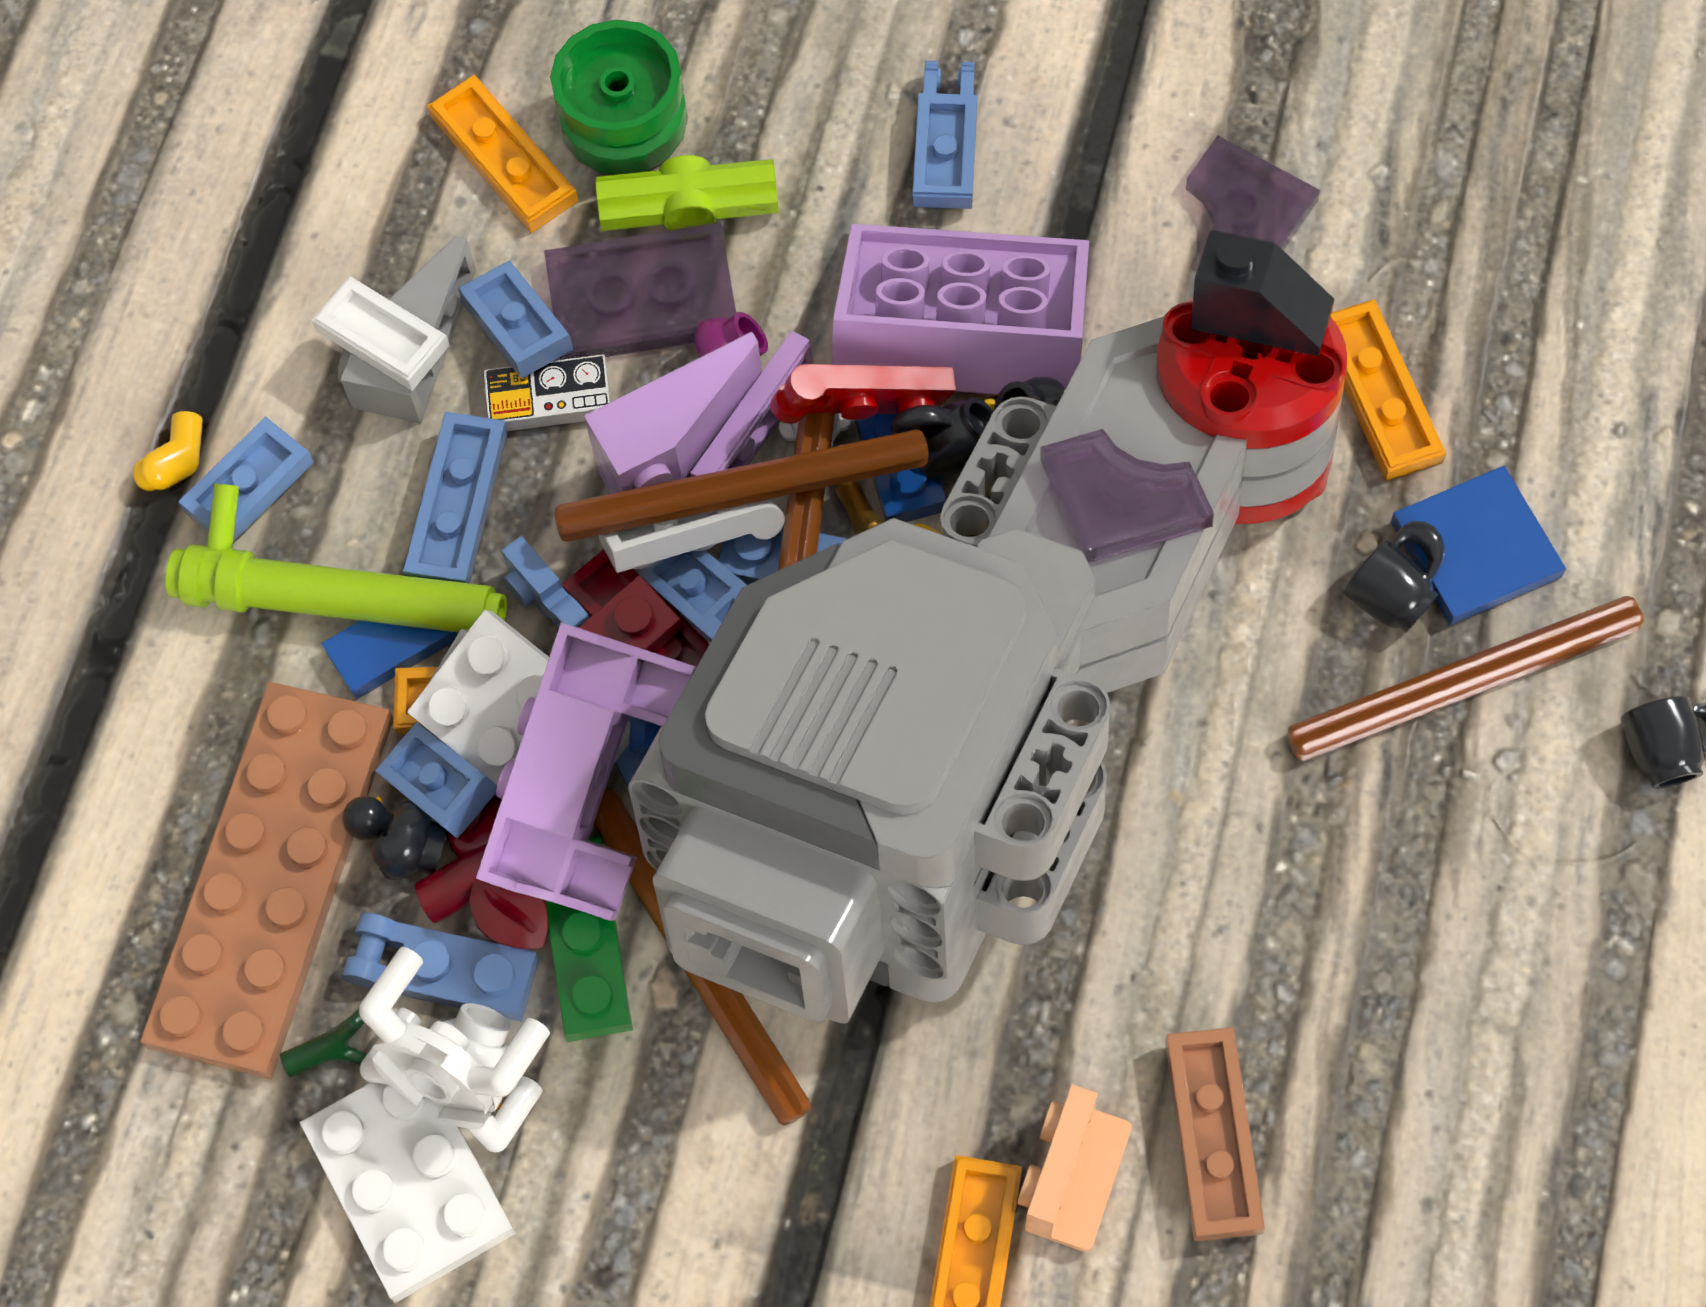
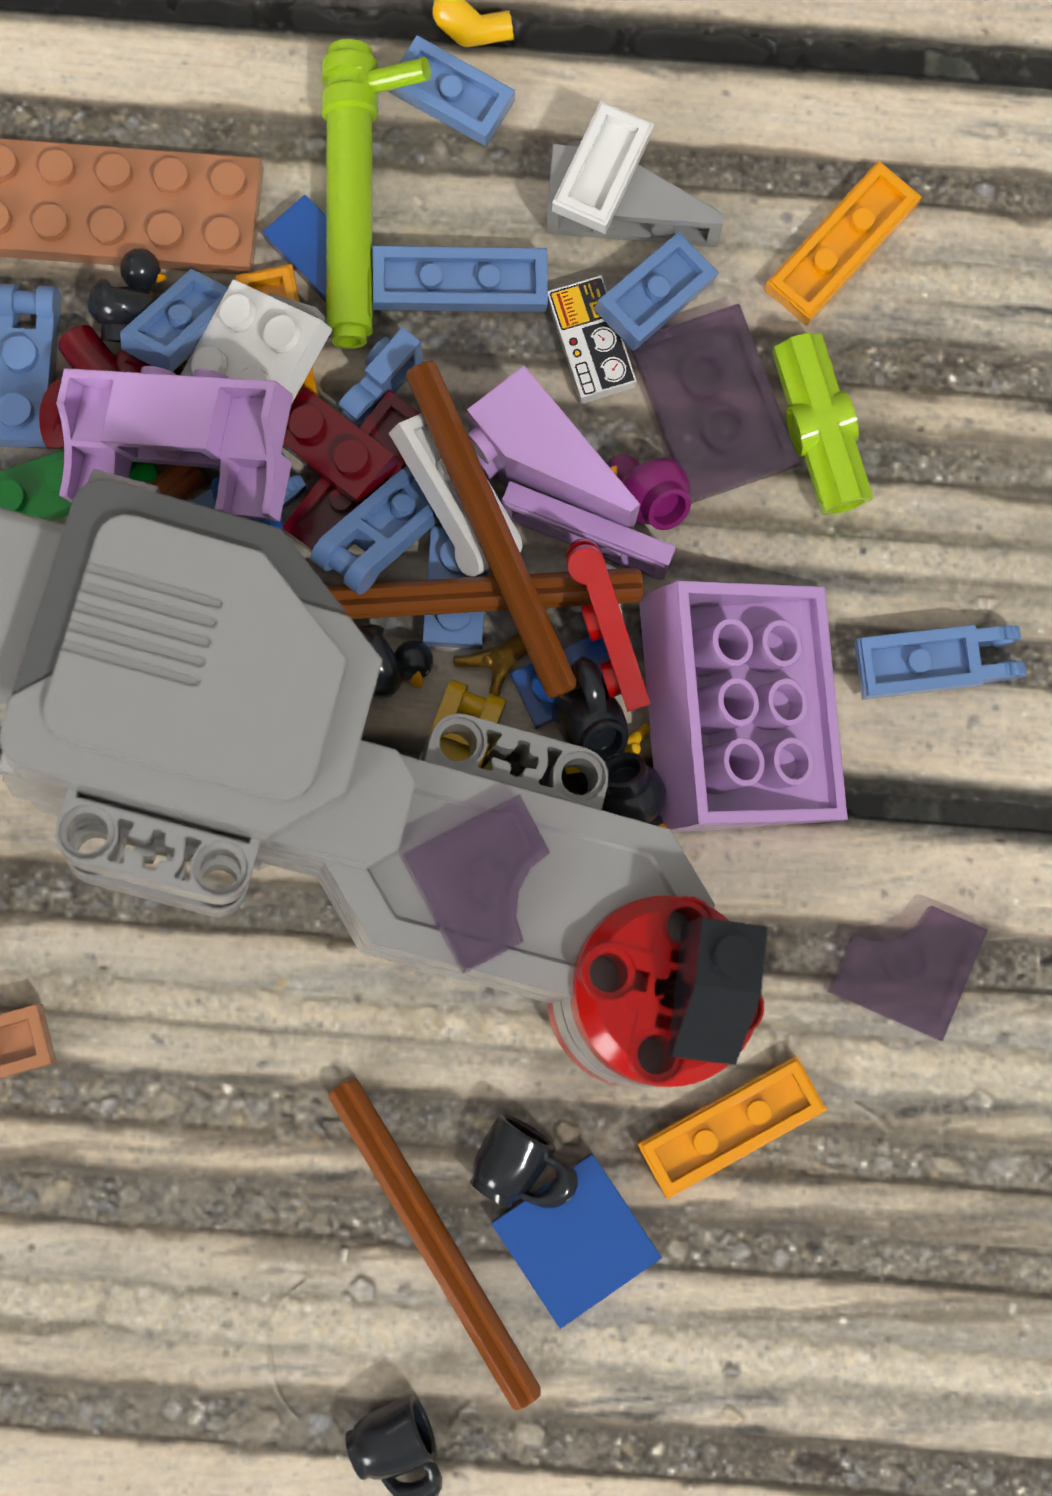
camera: 75 degrees right, 15 degrees up
green wheel [550,19,688,175] -> none

